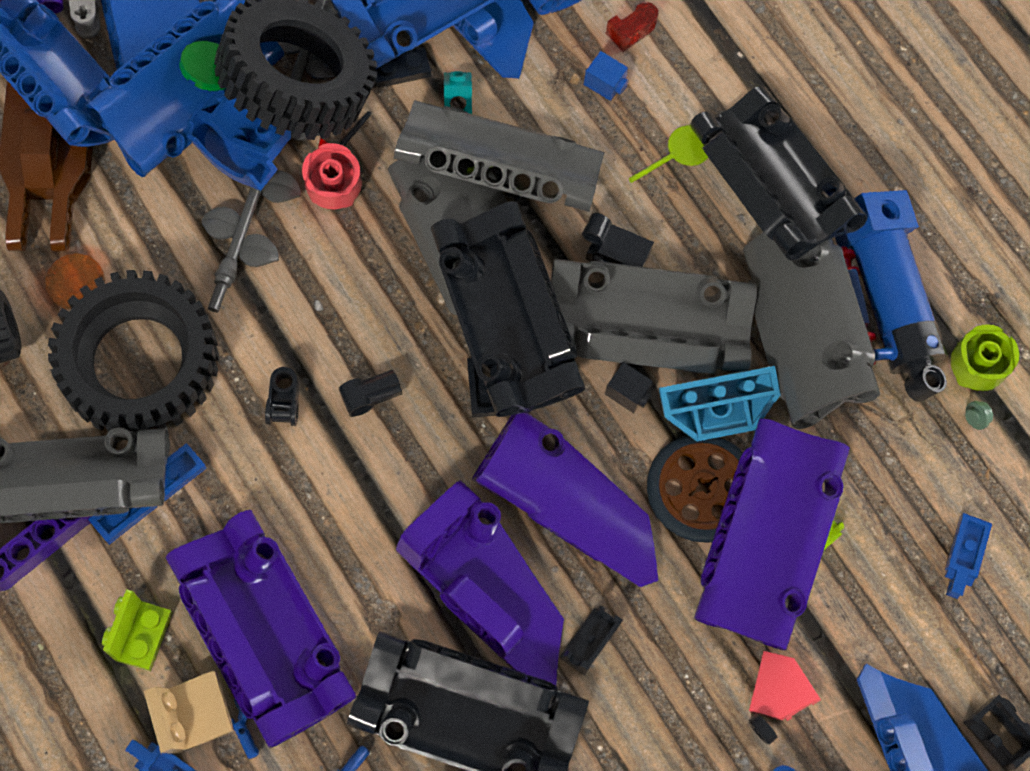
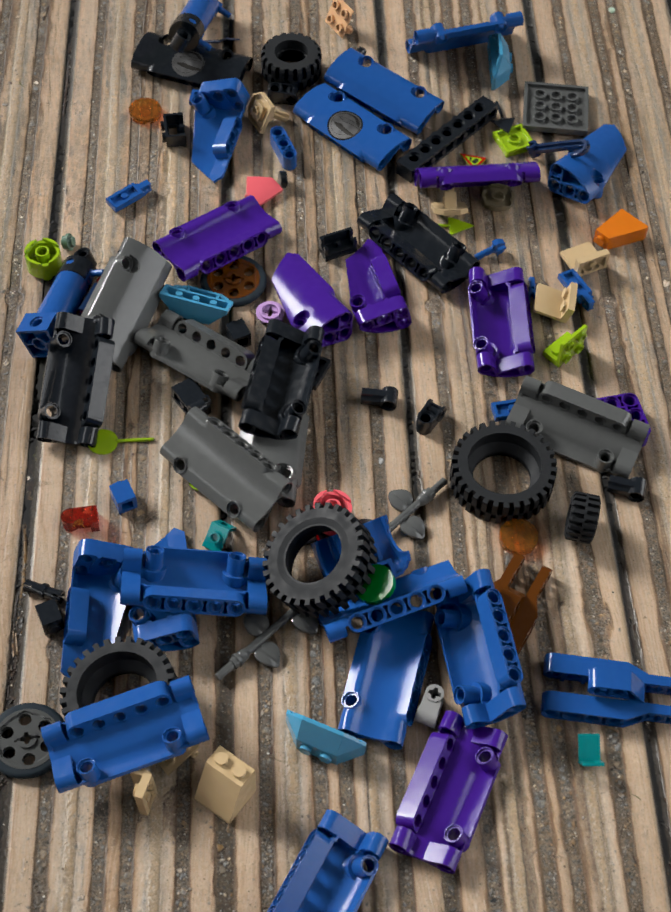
camera: 145 degrees left, 15 degrees down
none -> lavender gear [256,301,284,324]

